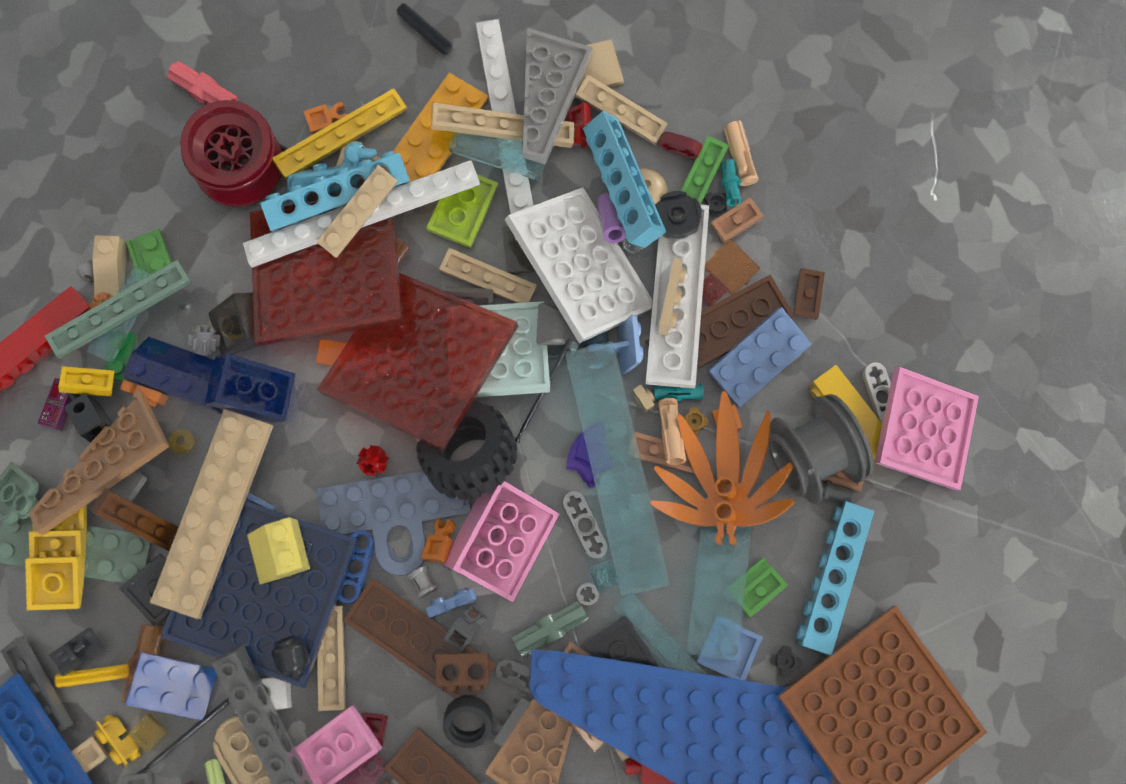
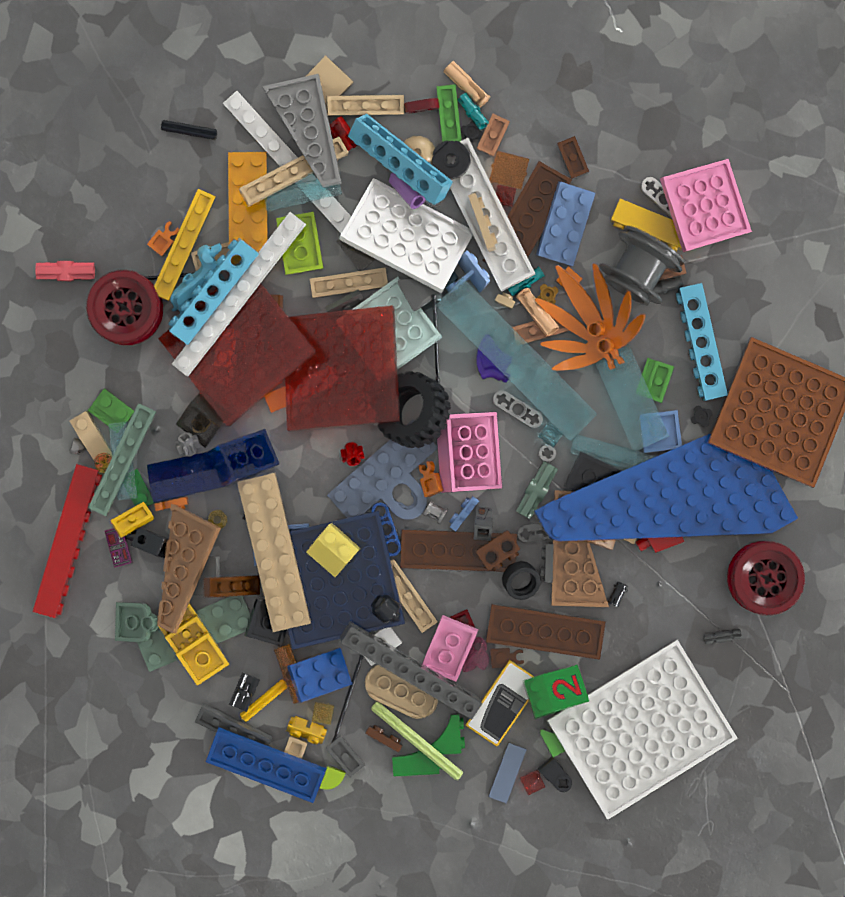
camera: 30 degrees left, 10 degrees up
tan plate [317,165,398,258] -> none

